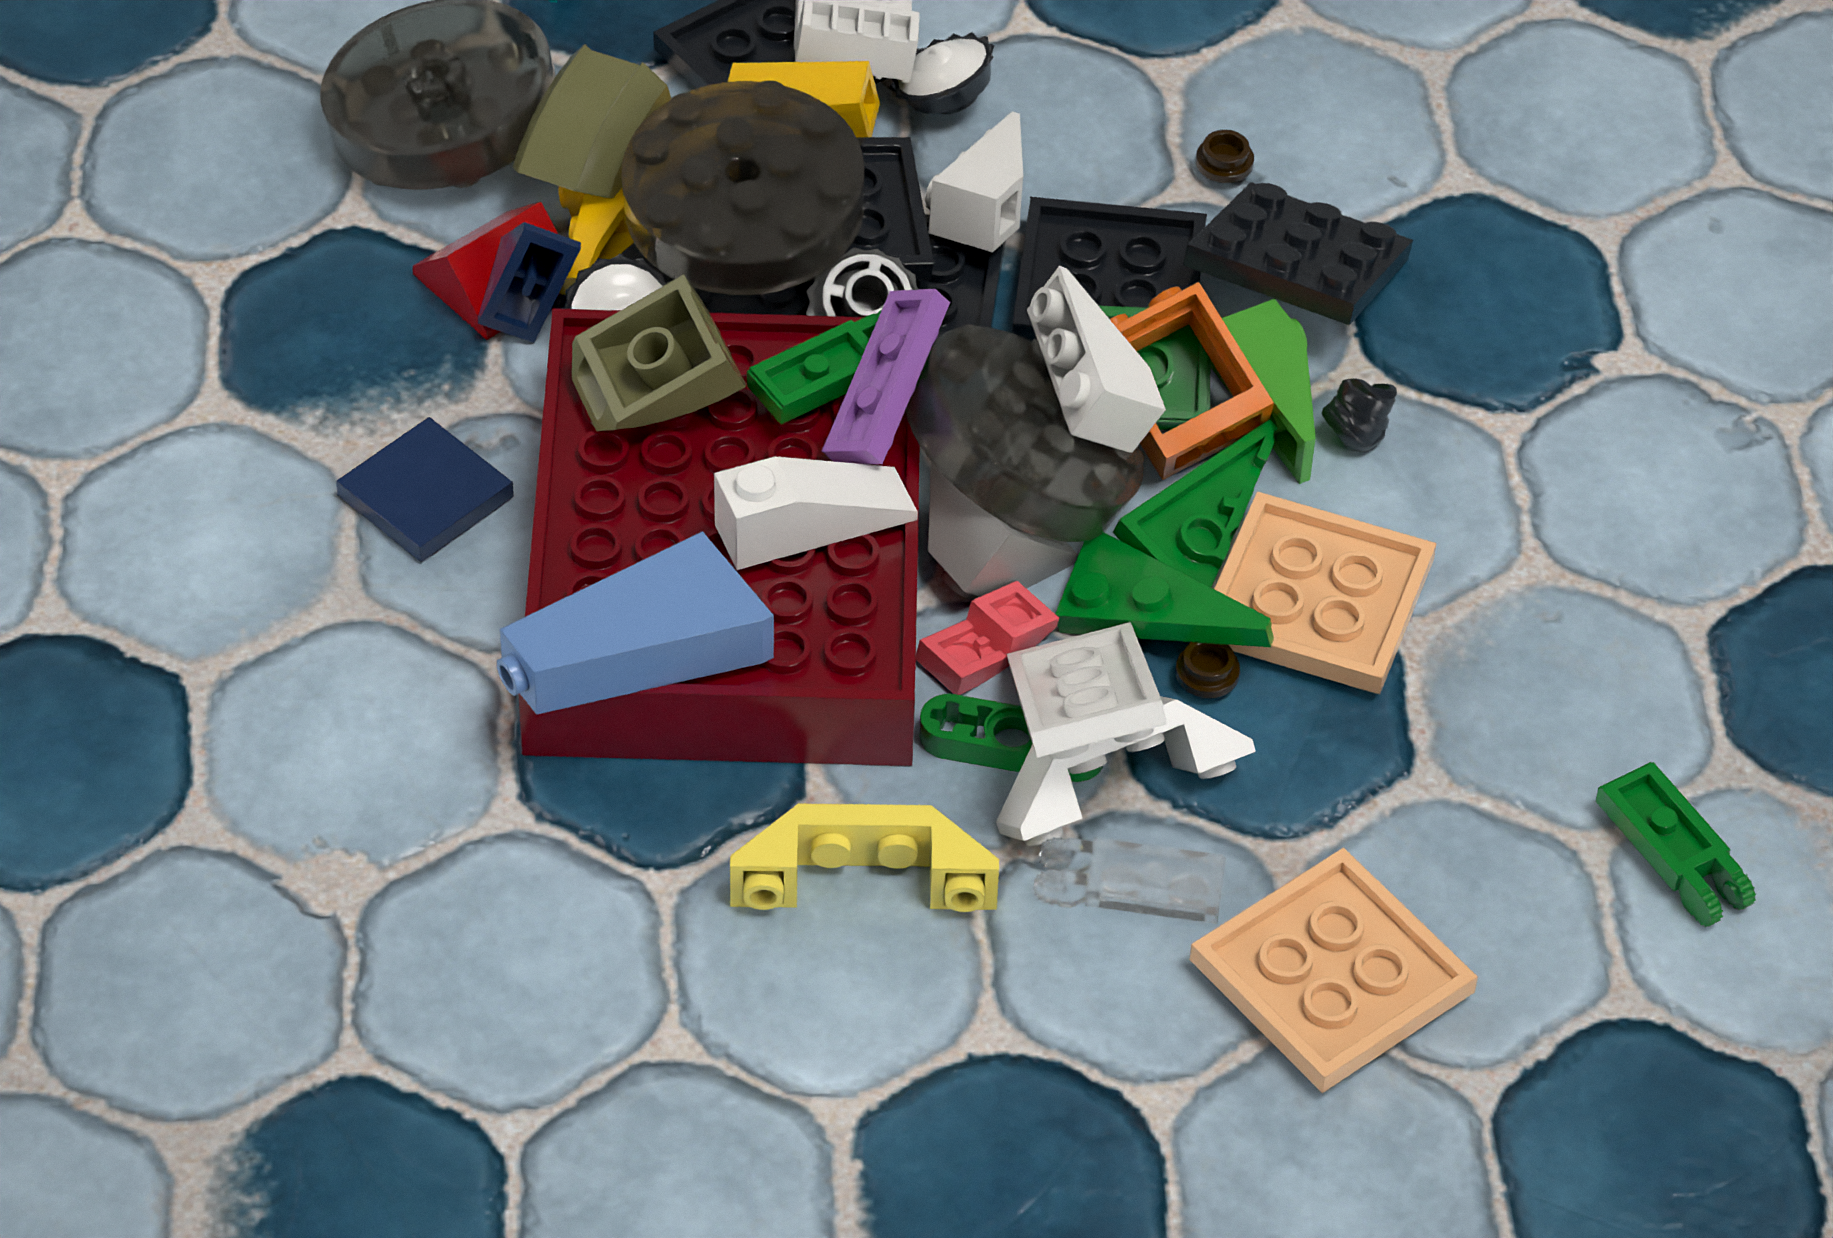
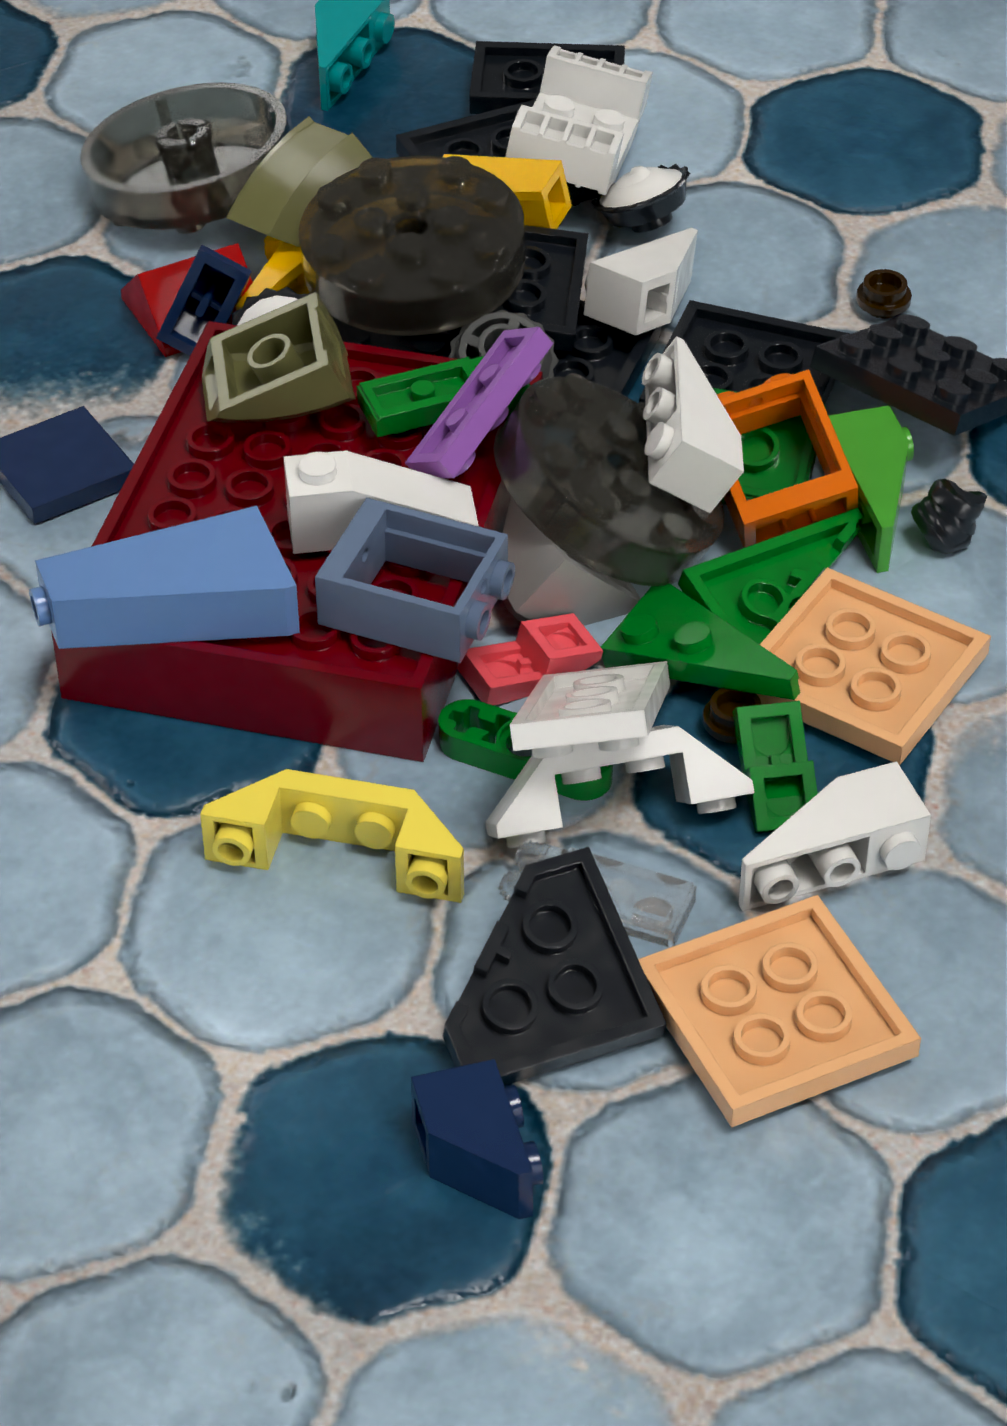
camera: 15 degrees right, 5 degrees down
none -> sand blue window [315,498,515,663]
none -> dark blue slope [411,1059,543,1219]
none -> black plate [442,847,667,1086]
none -> green slope [733,701,818,833]
none -> white slope [739,761,931,911]

